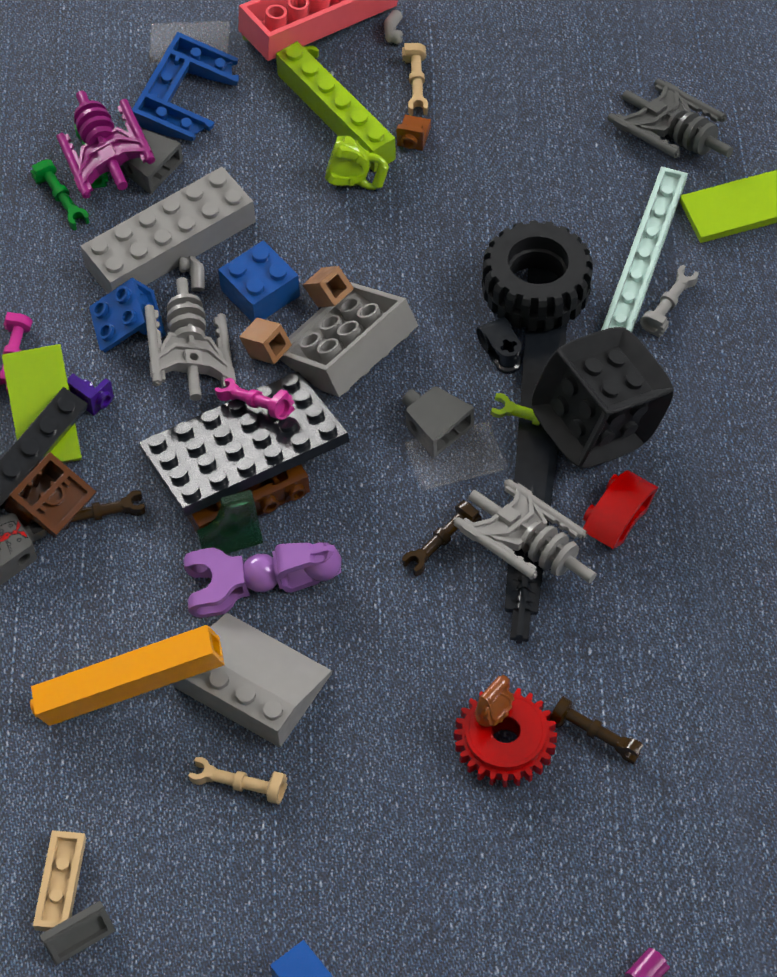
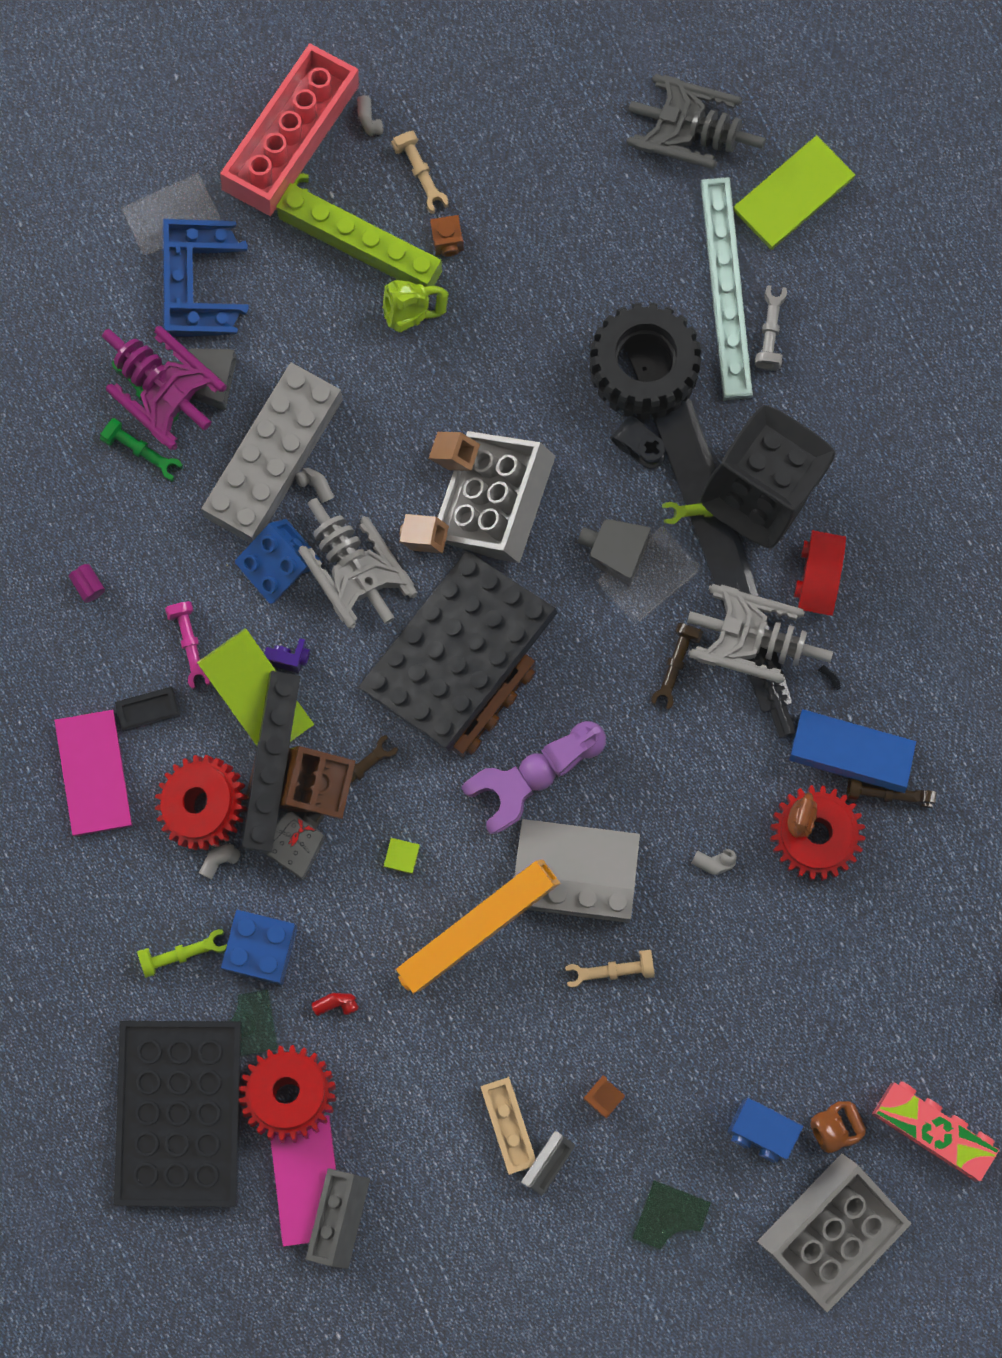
camera: 25 degrees left, 20 degrees up
clear green tile [197,490,263,554] -> none
dark pink piece [214,378,295,420] -> none
blue brick [218,240,300,322] -> none
none -> lime tile [384,838,420,875]
none -> dark orange panel [582,1075,625,1120]
none -> light grey arm [691,849,737,875]
none -> blue tile [789,709,916,793]
none -> black leg [818,665,841,690]

